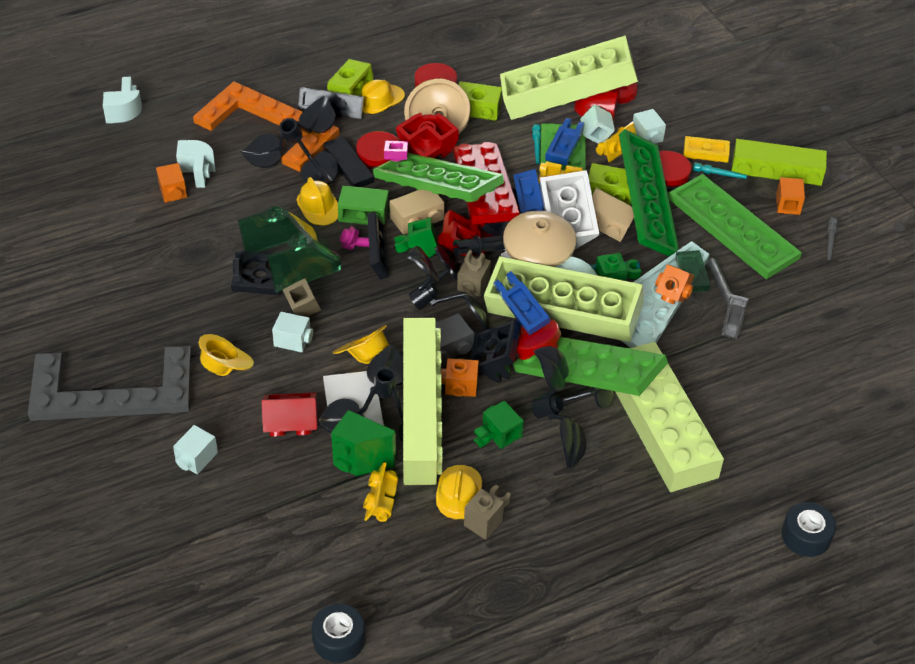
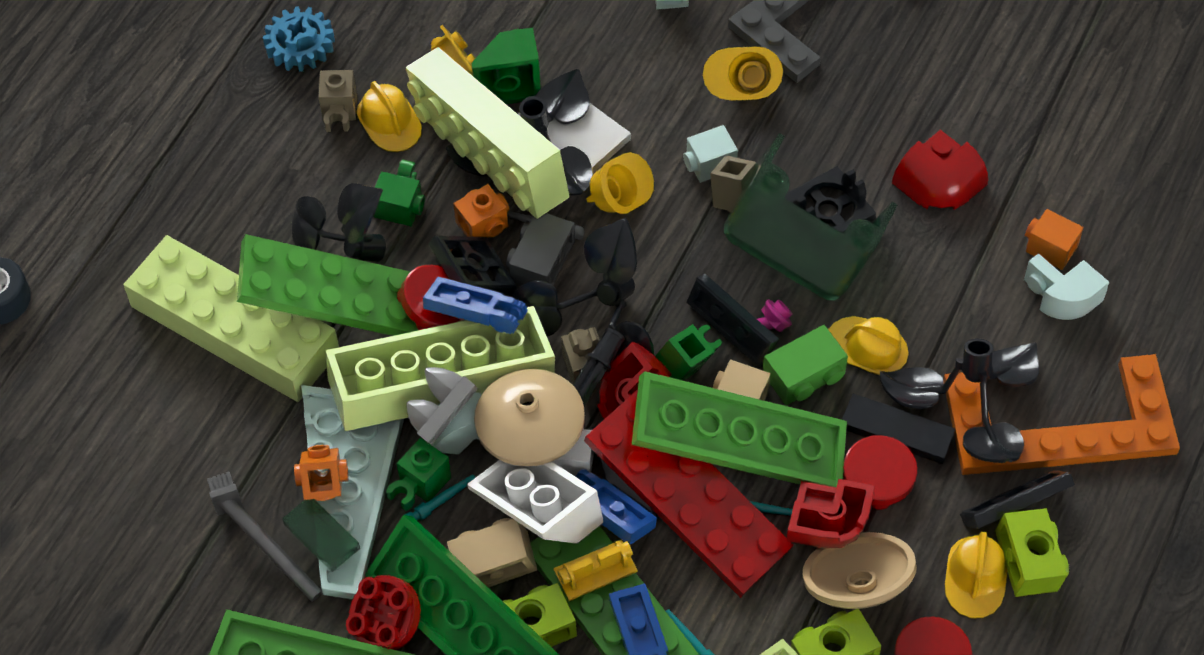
camera: 145 degrees right, 10 degrees up
slope [262,392,318,436] -> none
dark pink plate [384,141,408,162] -> none
none -> dark azure gear [263,6,335,72]
none -> red tile [346,575,421,650]
none -> light grey tile [407,367,478,445]
none -> red brick [892,129,988,210]

